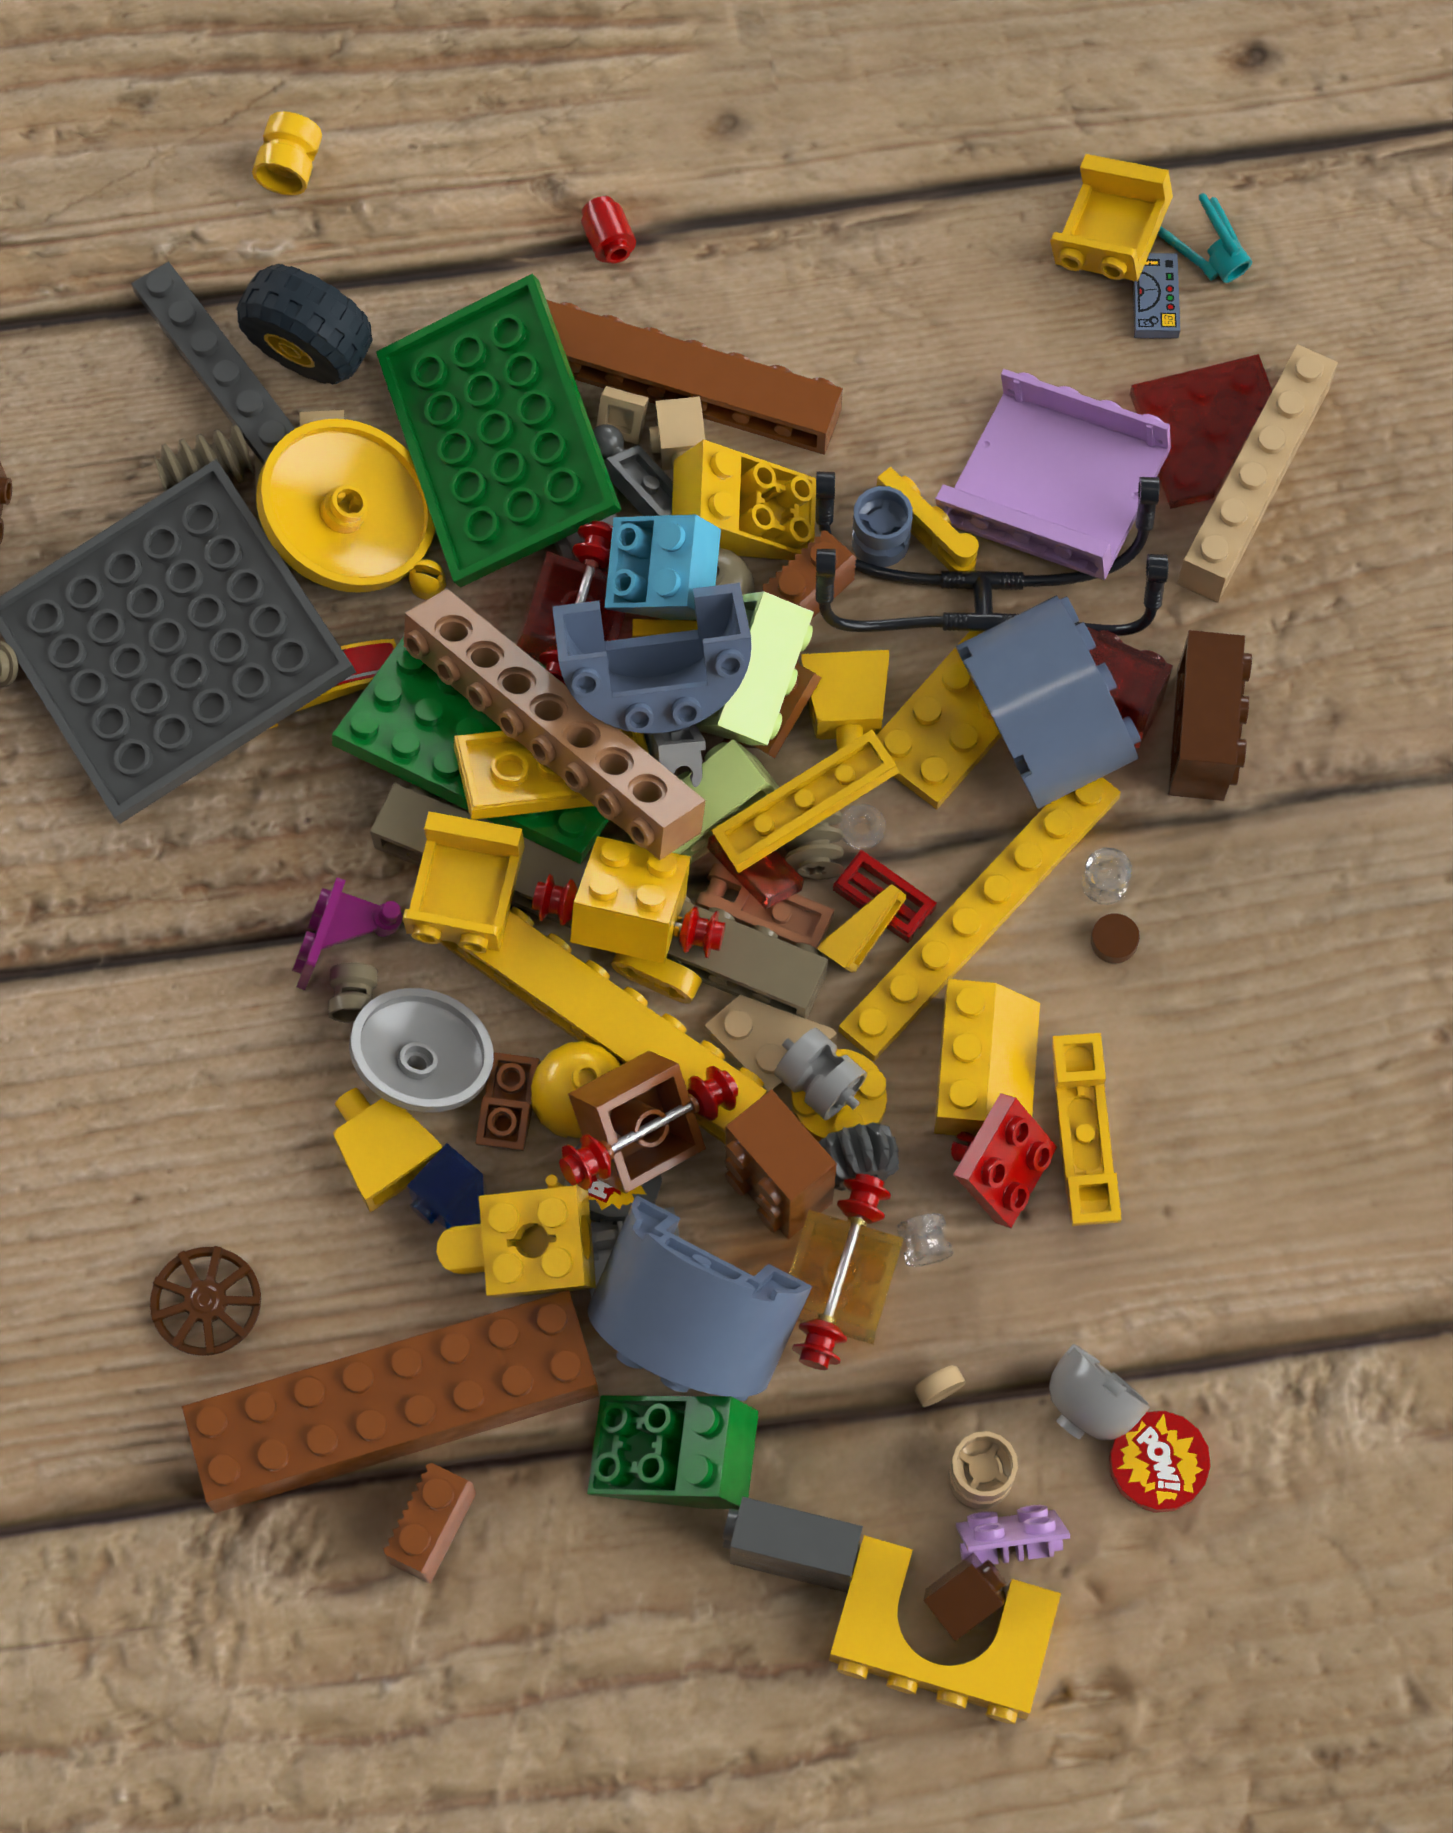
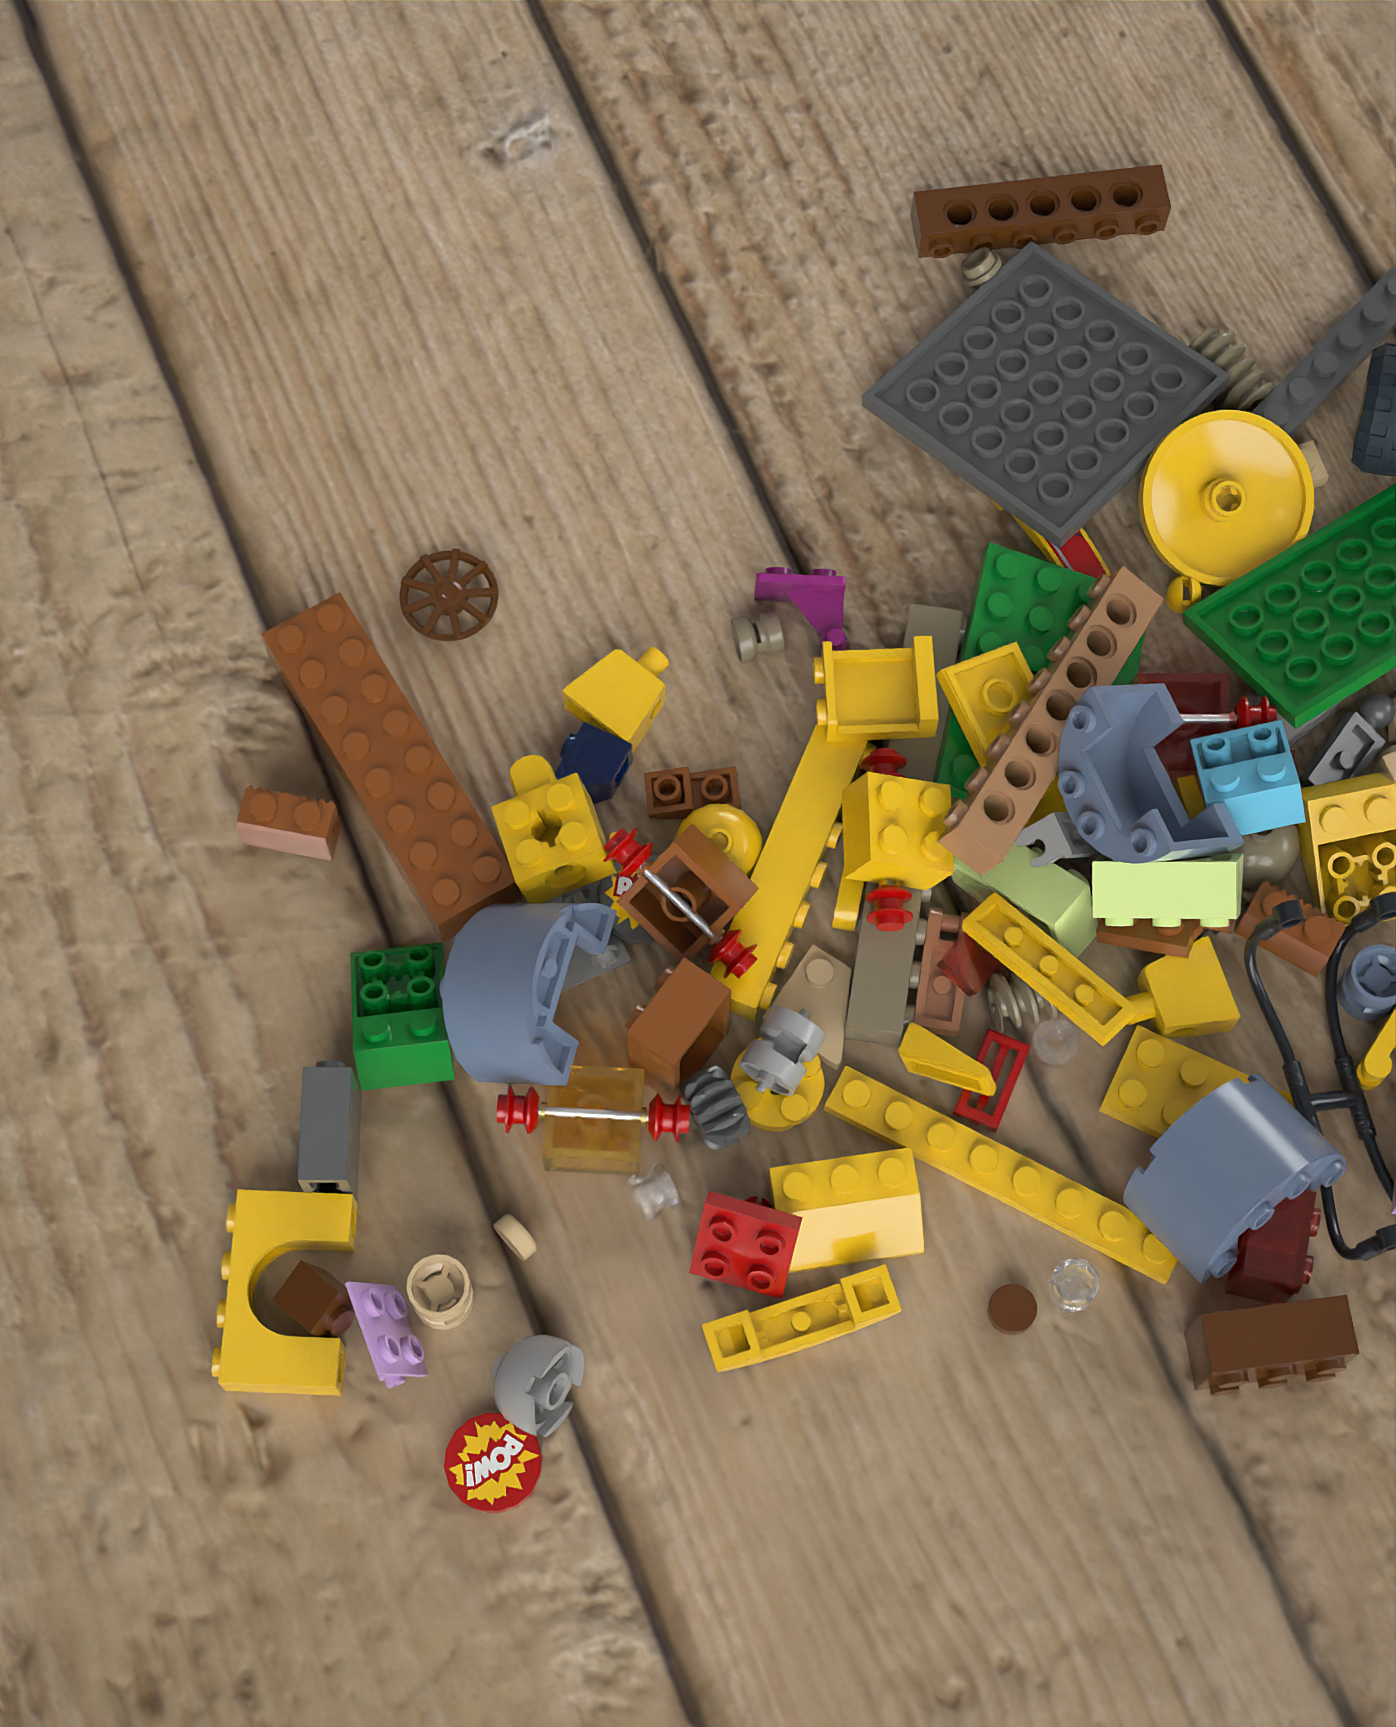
camera: 75 degrees right, 0 degrees up
light grey dish [349,988,494,1112] -> none

